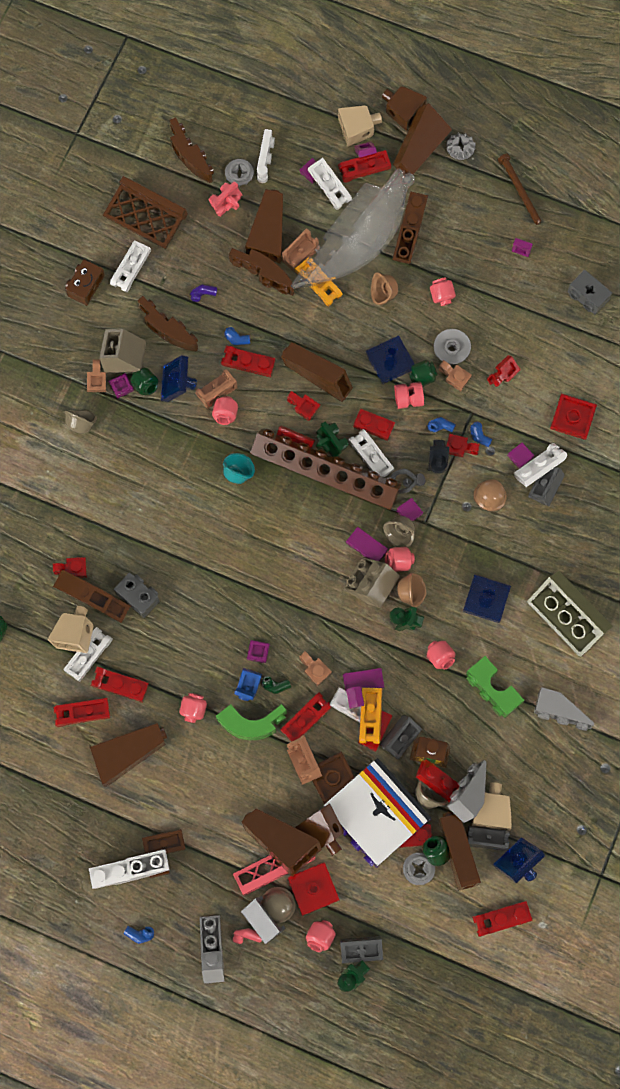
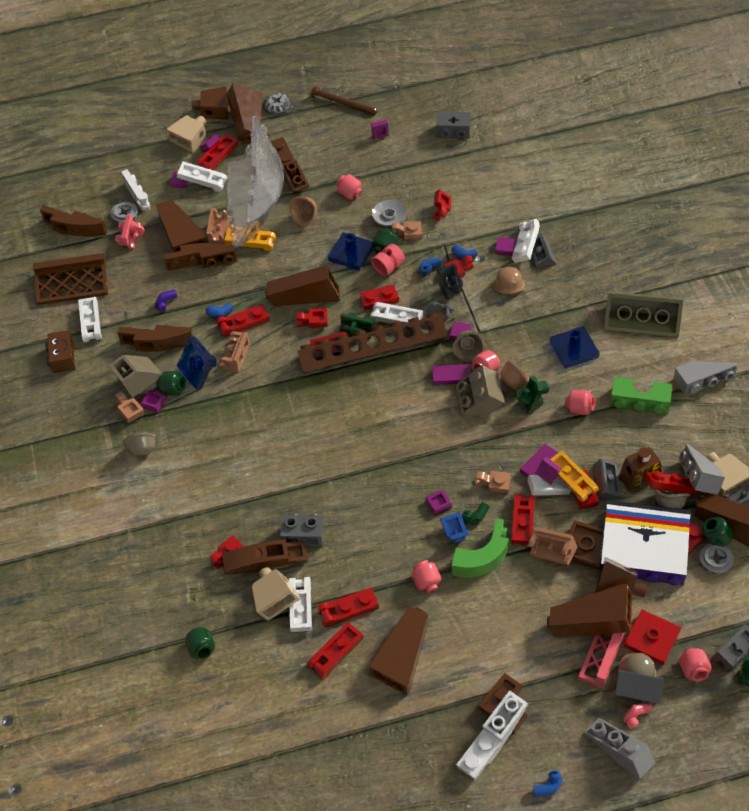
camera: 35 degrees left, 20 degrees down
coral head [212,396,238,425] -> none
teal helmet [223,453,255,484] -> none
red plate [550,393,597,440] -> none

